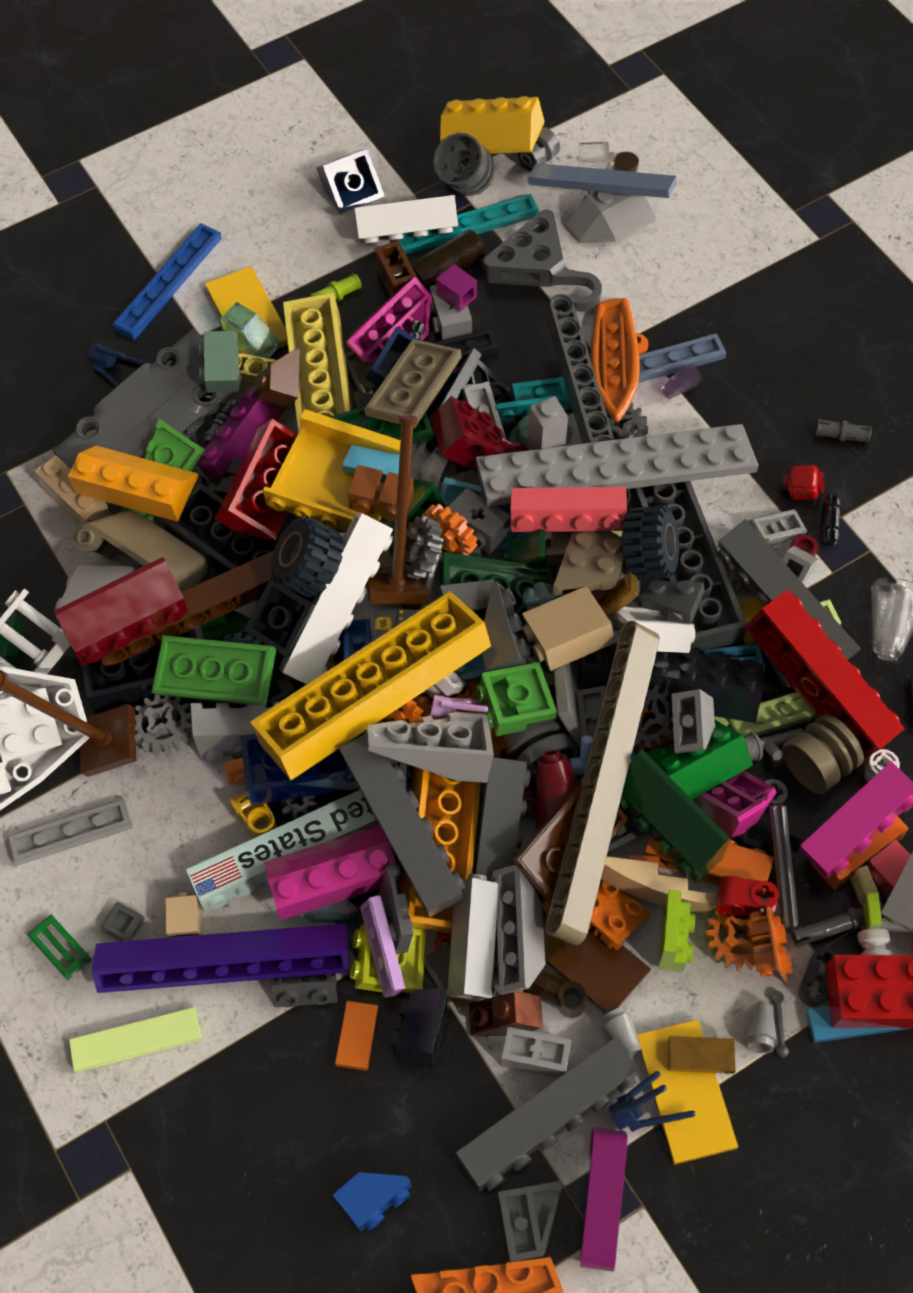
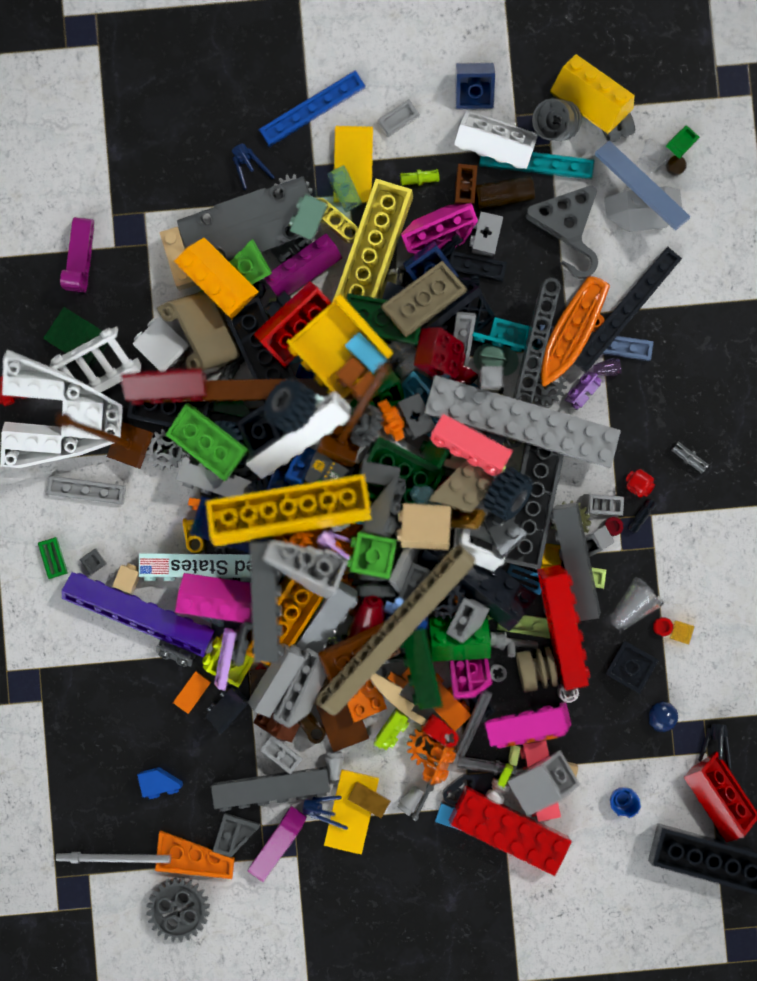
camera: 25 degrees right, 25 degrees up
yellowish green tile [69,1007,202,1073] -> none
slope [255,349,300,408] -> none
magenta brick [436,264,477,312] -> none
none -> light grey tile [378,99,420,137]
none -> medium lavender hinge [565,371,602,410]
none -> black tile [574,247,683,373]
none -> green tile [666,125,700,159]

